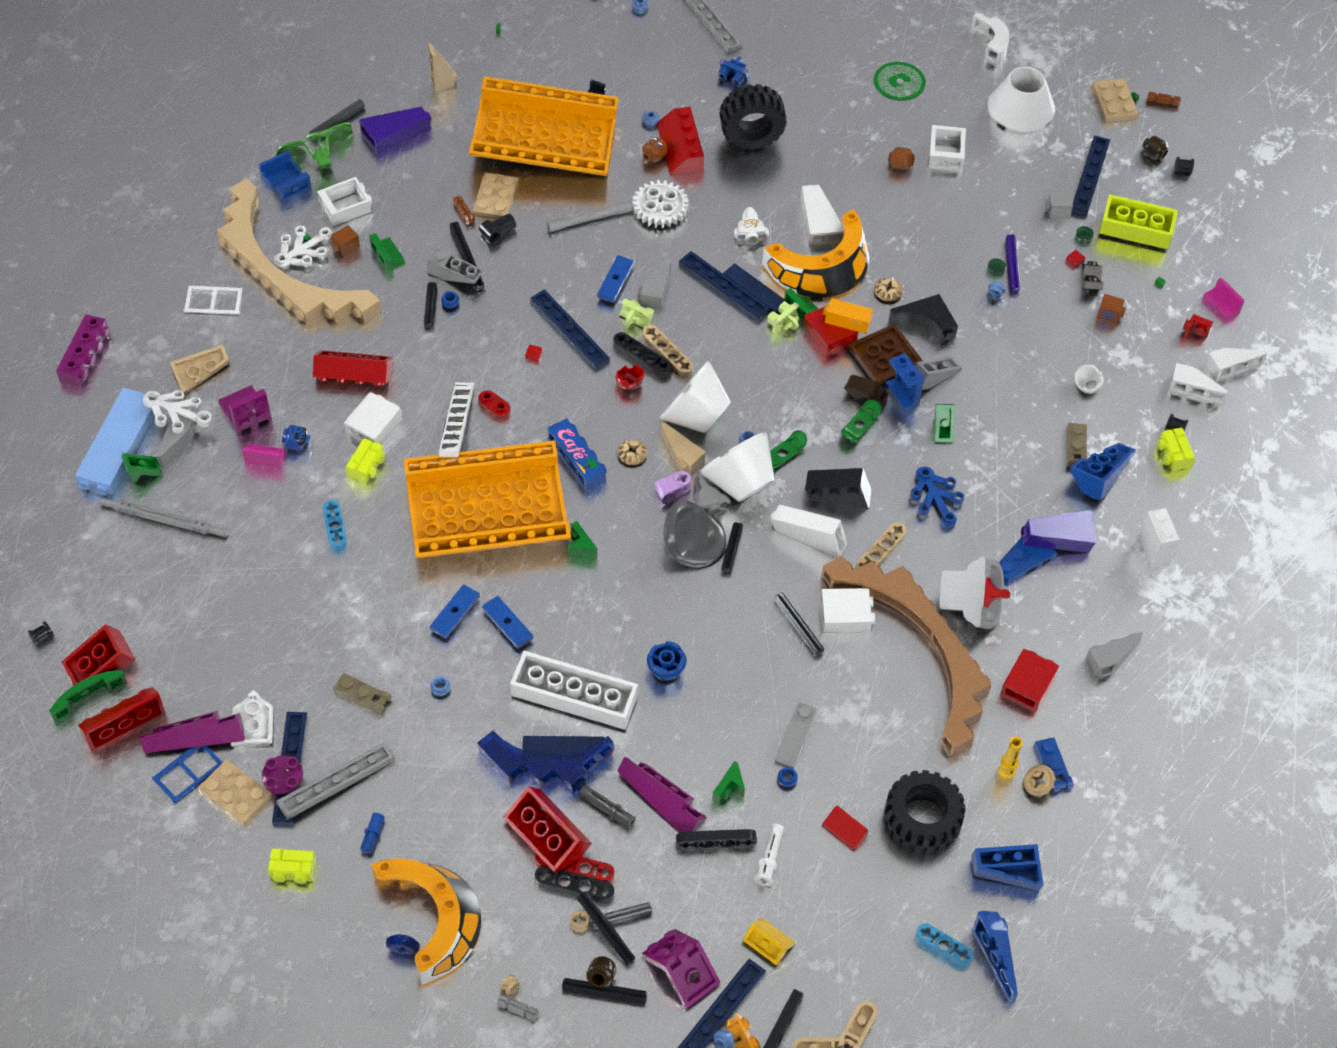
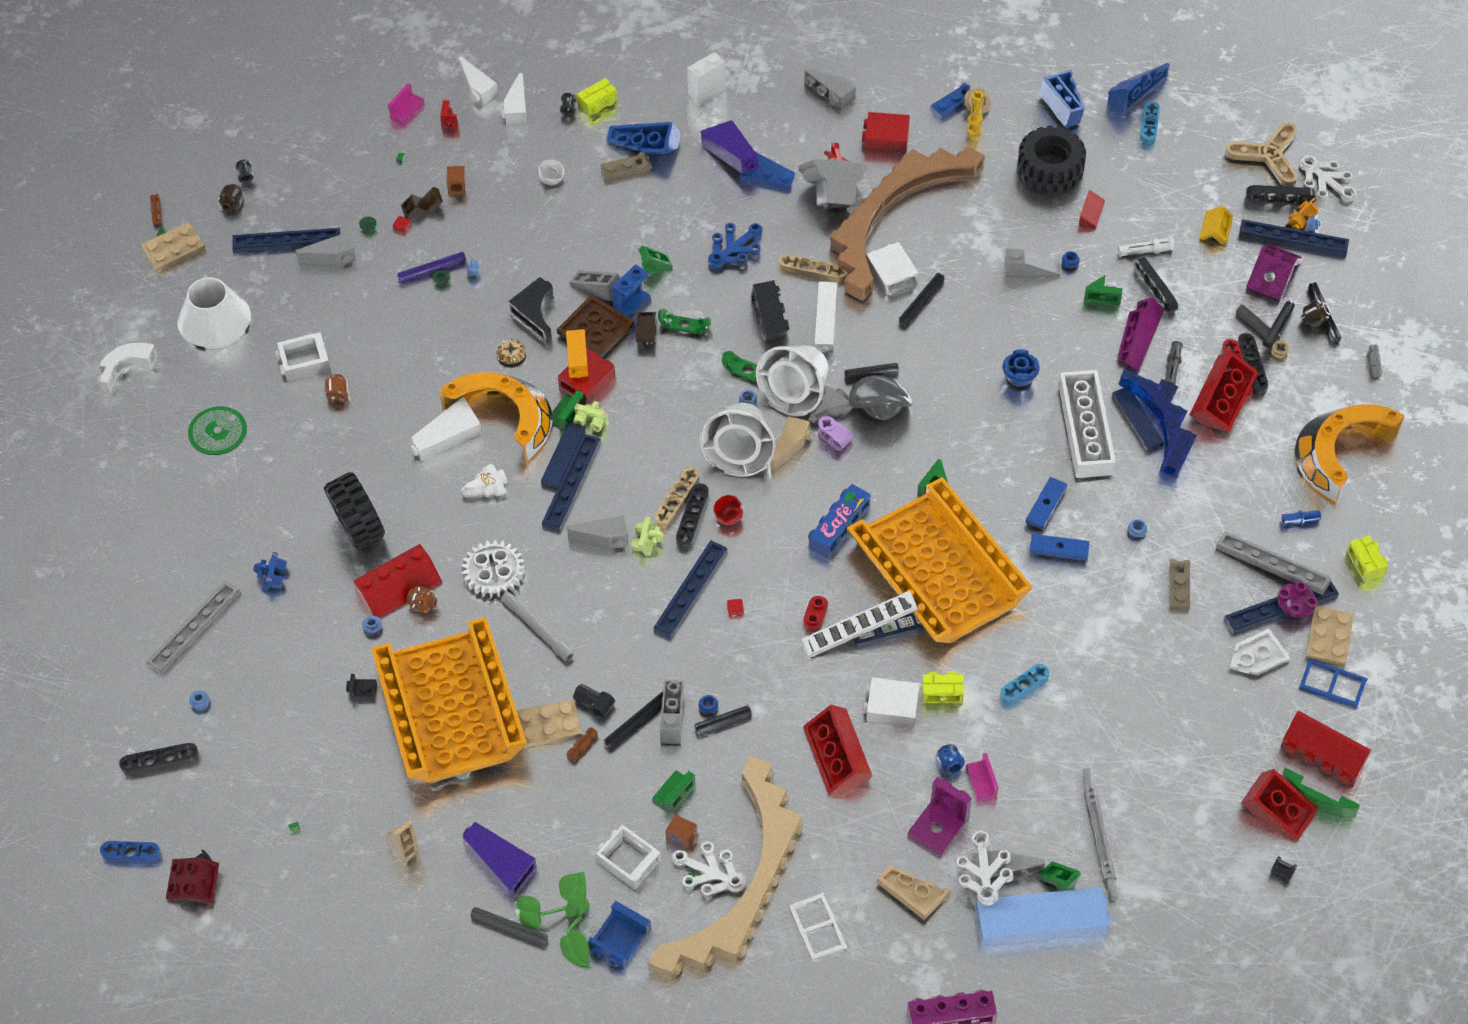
camera: 110 degrees left, 0 degrees up
magenta wedge [139,711,245,753] -> none
clear blue gear [385,934,420,955] -> none
tan bush [499,974,521,996] -> none
blue tile [597,255,634,303] -> none
tan gear [617,438,647,465] -> none
neon yellow brick [1099,194,1178,249] -> none

